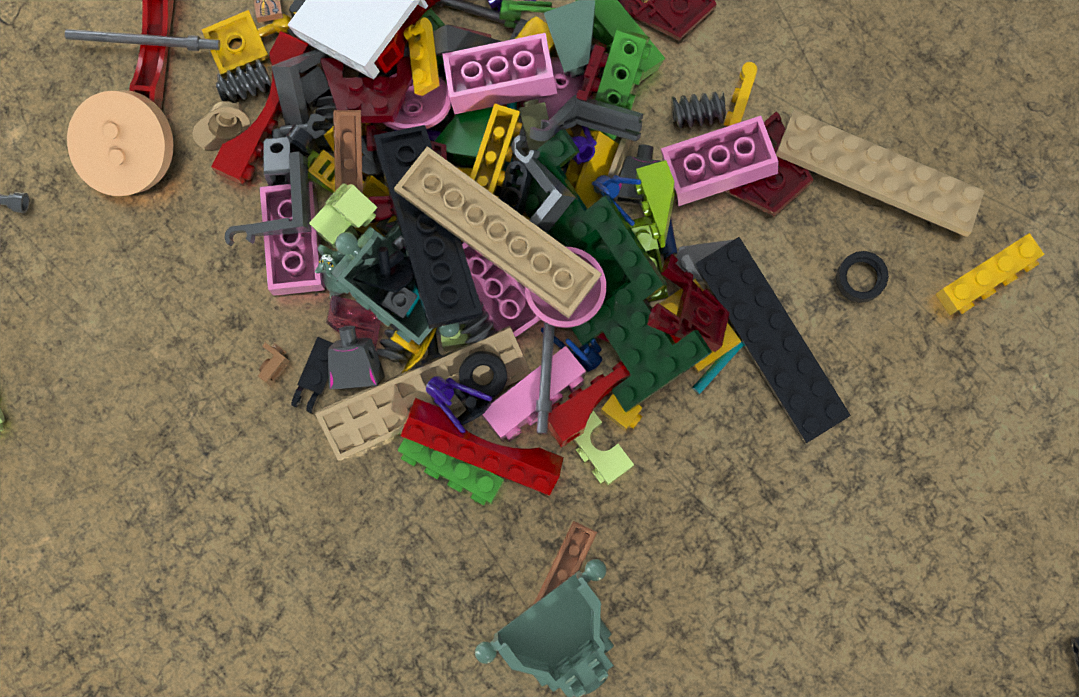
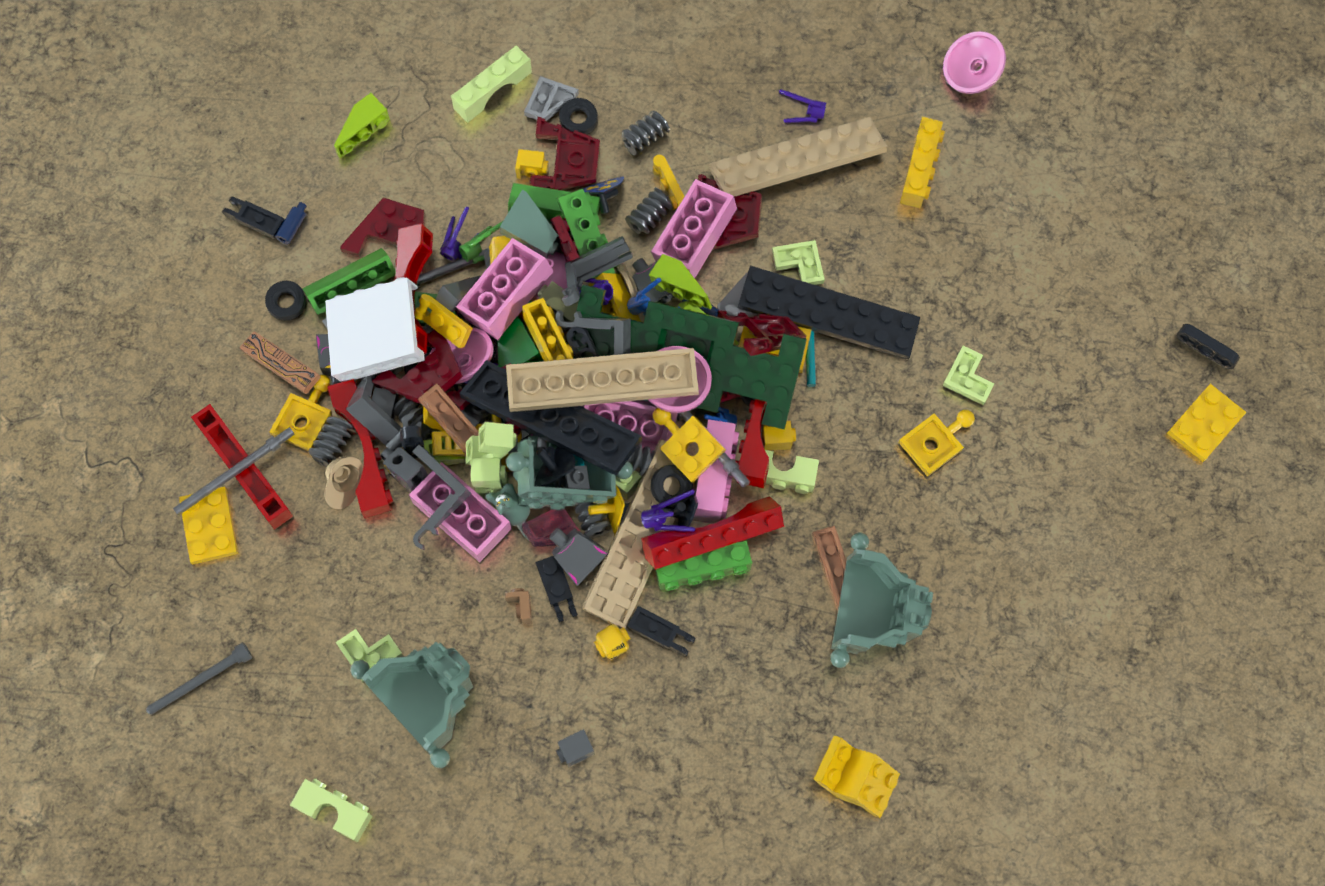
camera: 45 degrees left, 10 degrees down
light nougat brick [67,90,173,196] -> none
black tyre [836,251,889,303] -> none
none -> yellow plate [179,486,238,565]
none -> yellowish green plate [336,629,403,682]
none -> sand green piece [350,642,474,768]
none -> dark grey brick [556,729,595,767]
none -> shield [583,176,625,214]
none -> yellow head [594,624,631,660]
none -> dark grey piece [621,111,670,155]
none -> black hinge [627,606,696,656]
none -> yellow plate [652,408,726,482]
none -> yellowish green plate [772,240,825,285]
none -> dark purple plant [779,89,826,123]
none -> yellow plate [898,410,975,477]
none -> yellowish green plate [943,346,994,405]

